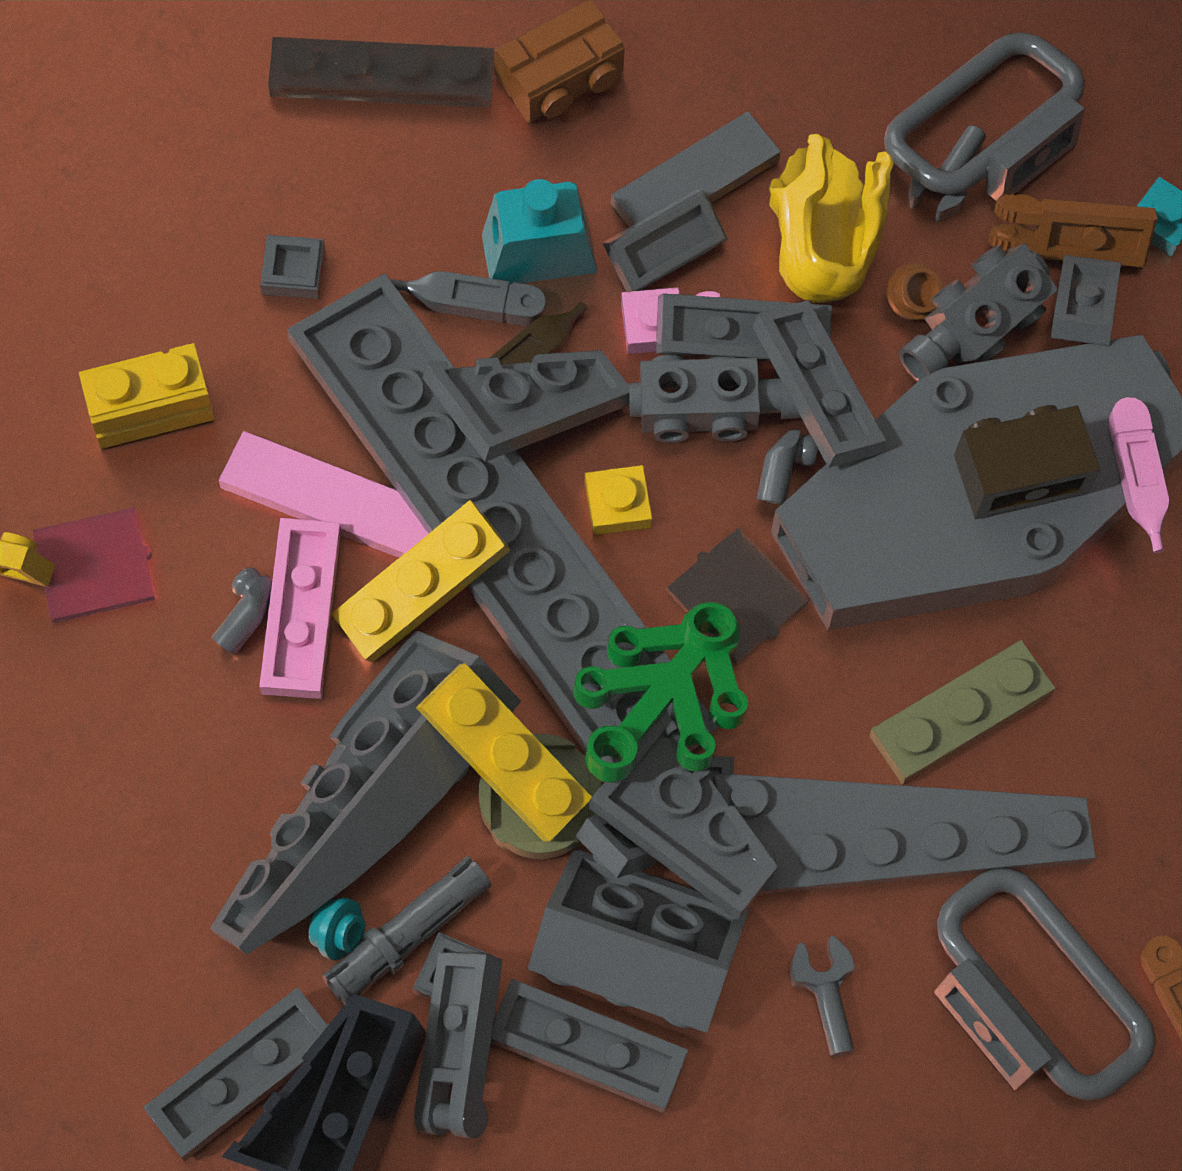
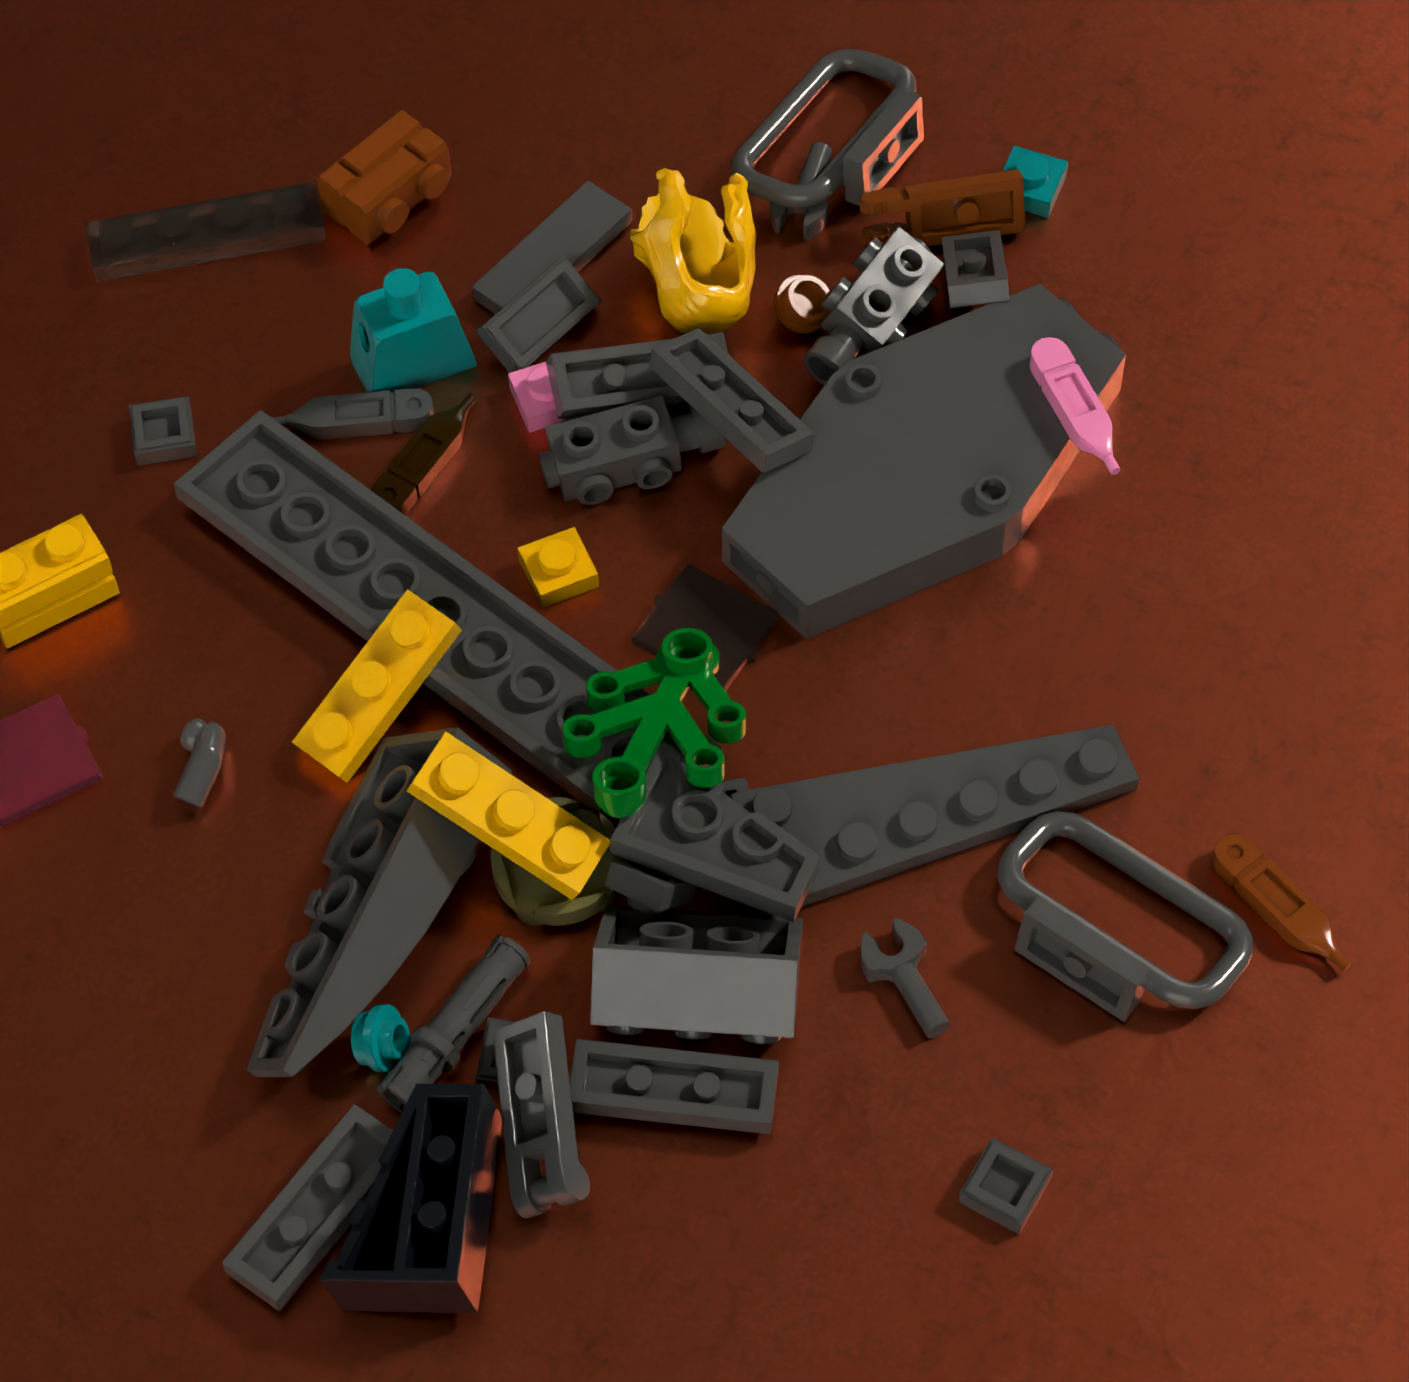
camera: 10 degrees left, 10 degrees down
bright pink tile [219,431,428,558] -> none
bright pink plate [259,518,341,699] -> none
dark grey wing [422,350,630,462] -> none
dark grey arm [756,430,818,505] -> none
olive plate [869,640,1055,785] -> none
dark brown brick [954,405,1101,519] -> none

